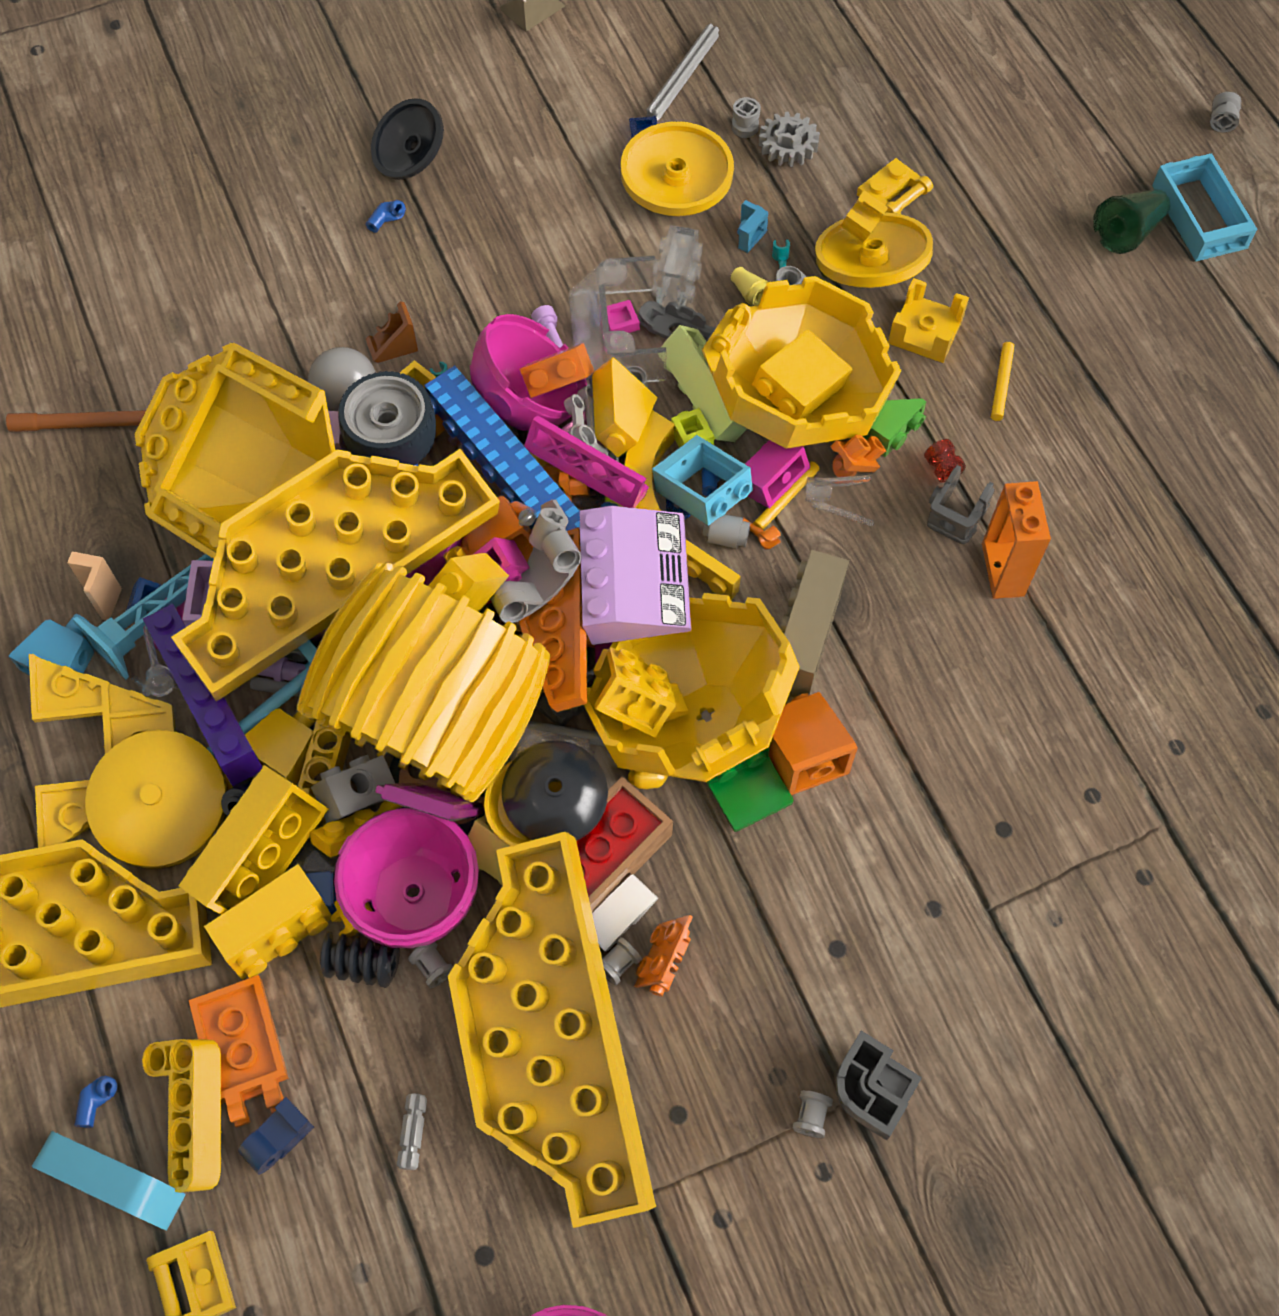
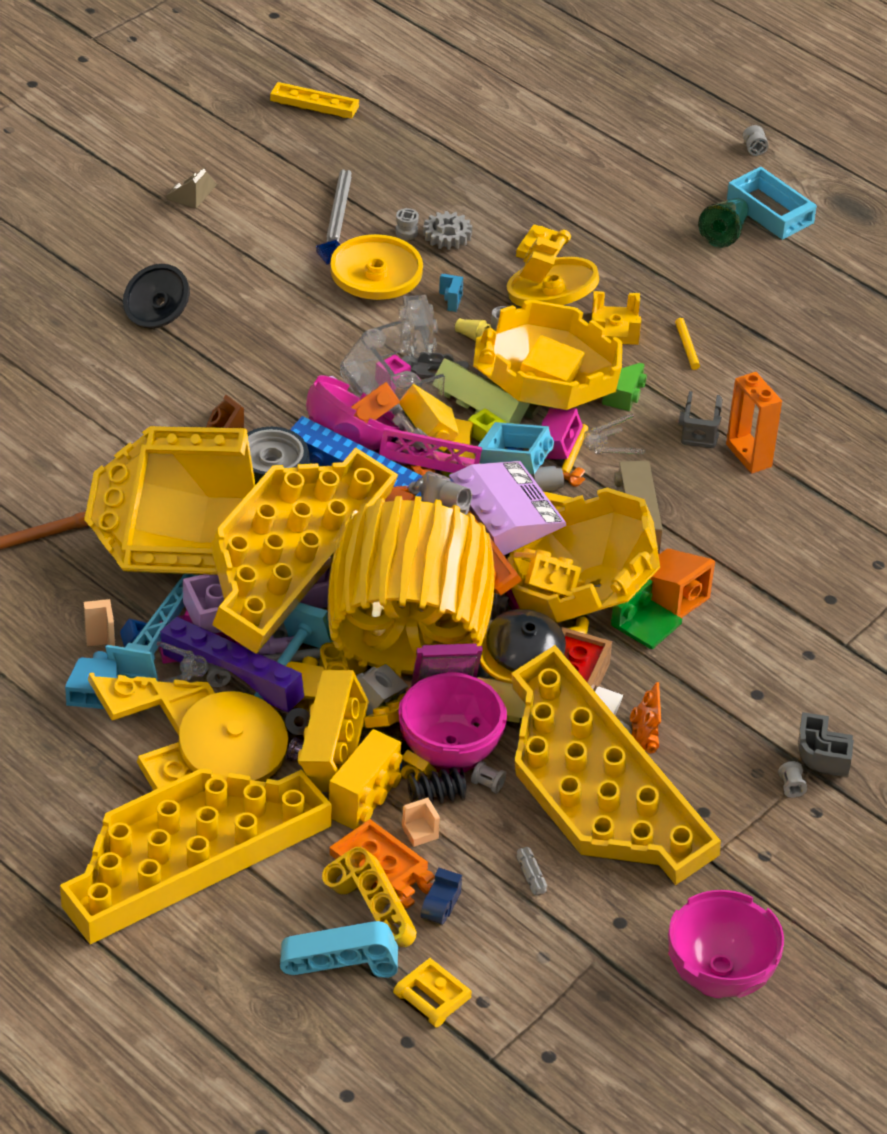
camera: 25 degrees left, 20 degrees down
blue arm [74,1076,117,1128] -> none
blue arm [365,200,406,233] -> none
teal hand [772,240,790,268] -> none
orange hips [830,435,886,479] -> none
clear red wheel [924,439,966,483] -> none
none -> light nougat panel [402,798,440,847]

